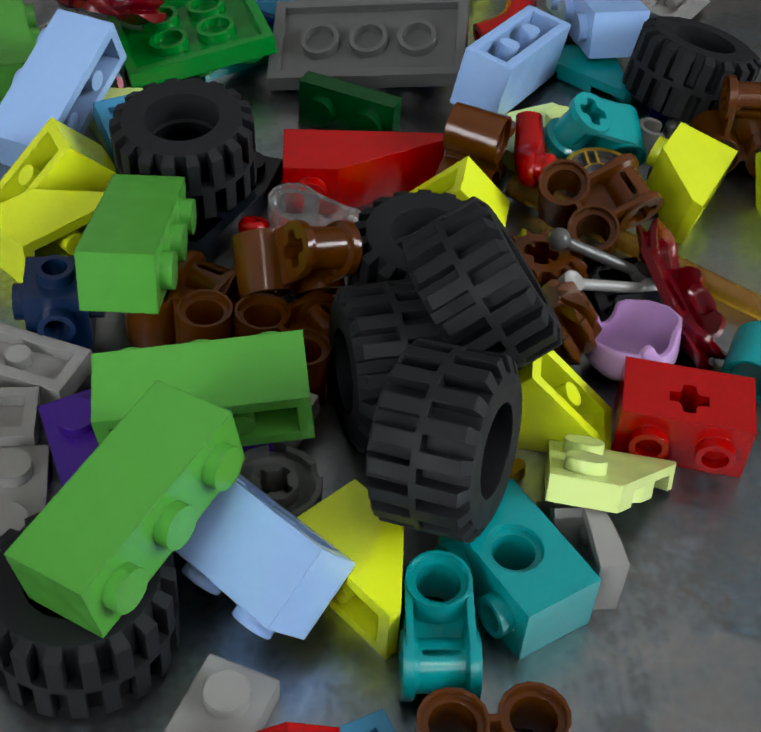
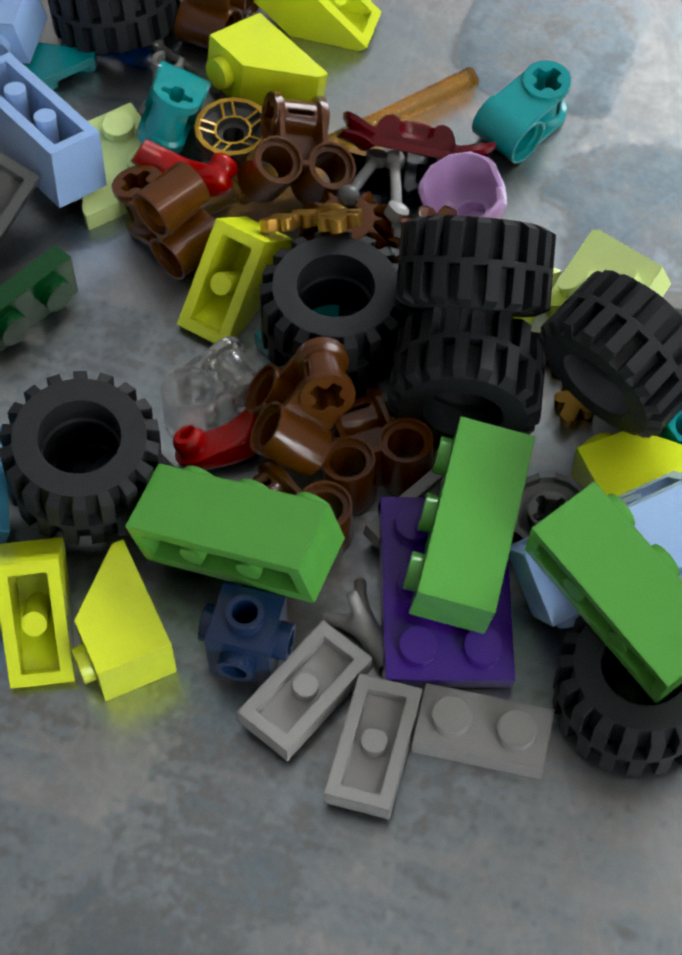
camera: 65 degrees left, 15 degrees up
red slope [282,129,444,213] -> none
red brick [611,356,757,478] -> none
none -> pearl gold animal [259,203,363,234]

